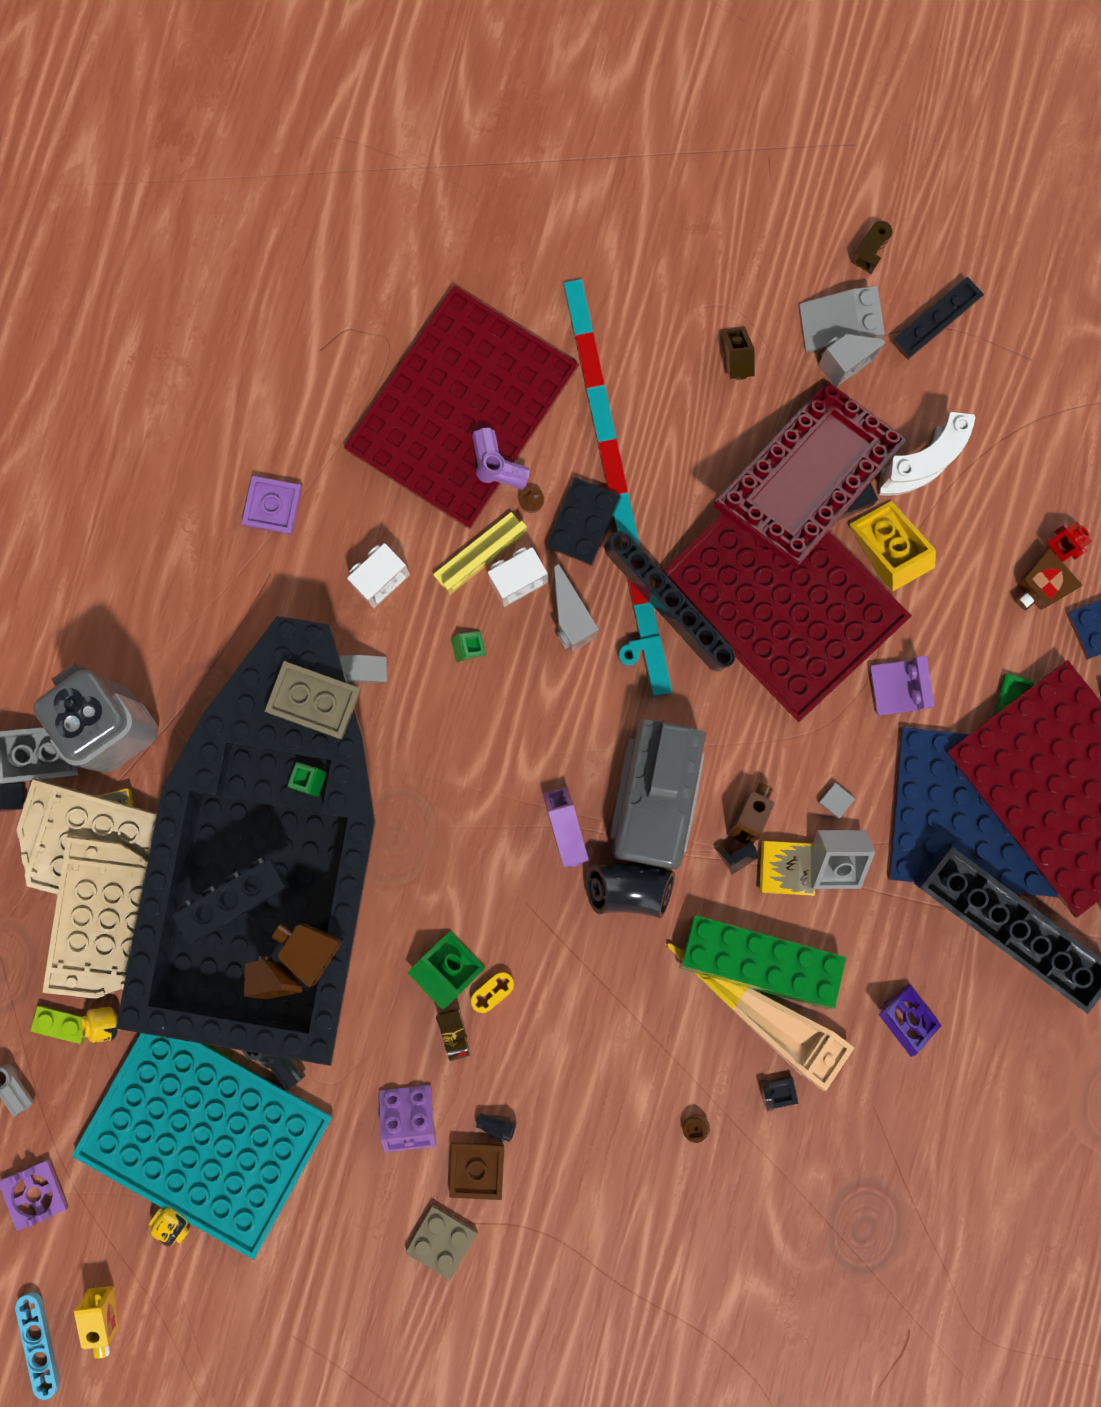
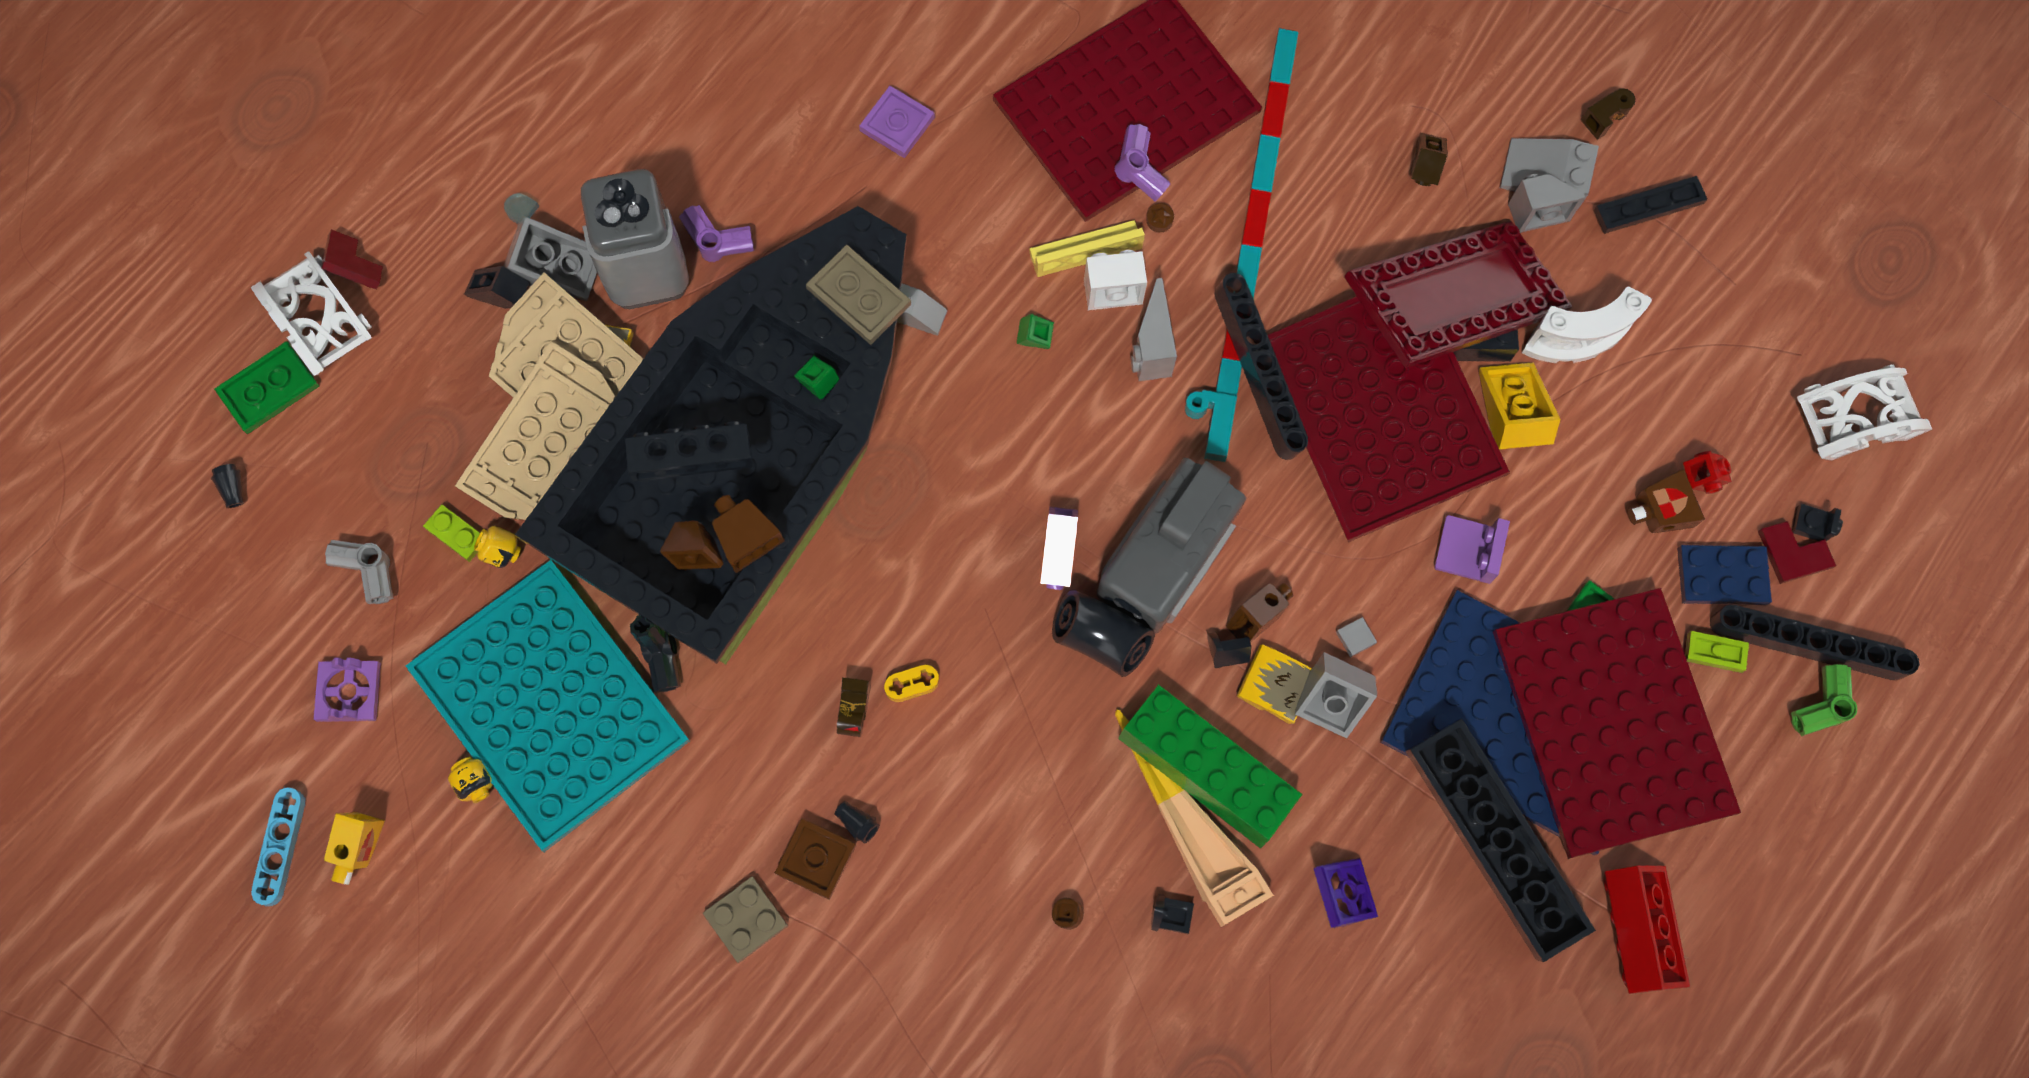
camera: 20 degrees right, 10 degrees down
white brick [347,543,410,609] -> none
medium lavender bracket [379,1085,437,1152] -> none
green slope [407,931,485,1010] -> none
black plate [546,478,622,566] -> none
none -> medium lavender piece [679,205,754,262]

